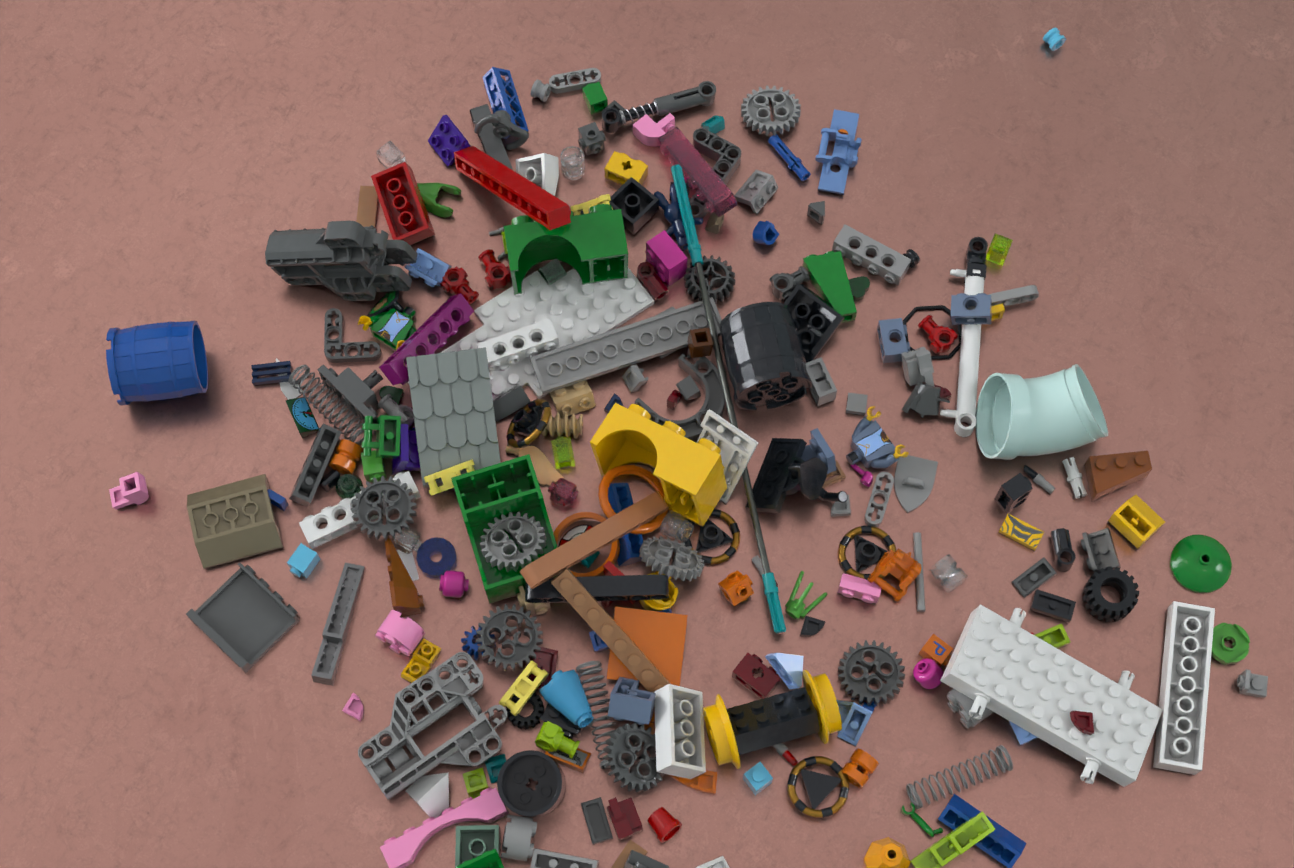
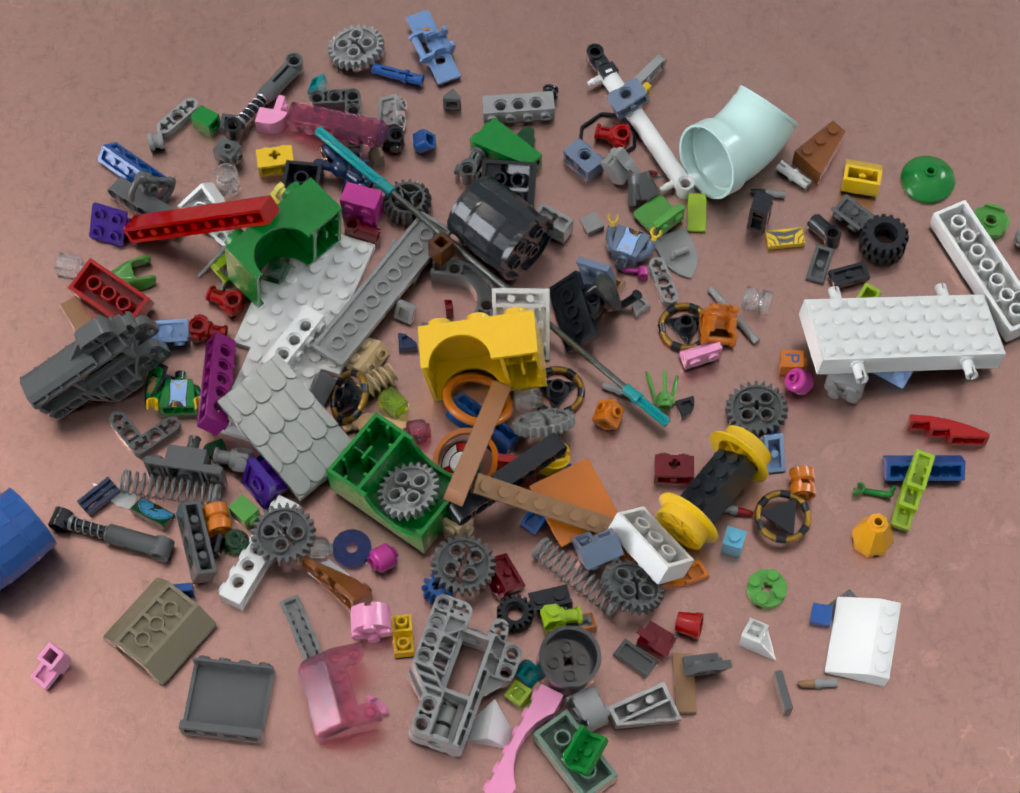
camera: 35 degrees left, 5 degrees down
medium azure brick [287,543,320,579] -> none
green brick [361,415,401,459] -> none
light yellow plate [424,459,475,496] -> none
light yellow plate [499,660,549,716] -> none
dark azure cone [539,670,593,728] -> none
dark grey slope [676,375,701,400] -> none
light blue slope [765,653,804,690] -> none
light grey piece [906,745,1013,810] -> none
clear neon green brick [986,234,1013,266] -> none
dark red tile [1070,711,1094,735] -> none
none -> piece [48,506,175,562]
none -> clear pink windscreen [297,642,383,741]
none -> black connector [369,126,405,153]
none -> bright green bracket [634,194,685,236]
none -> lime slope [687,193,706,232]
none -> bright green plate [746,569,787,609]
none -> red slope [907,414,990,445]

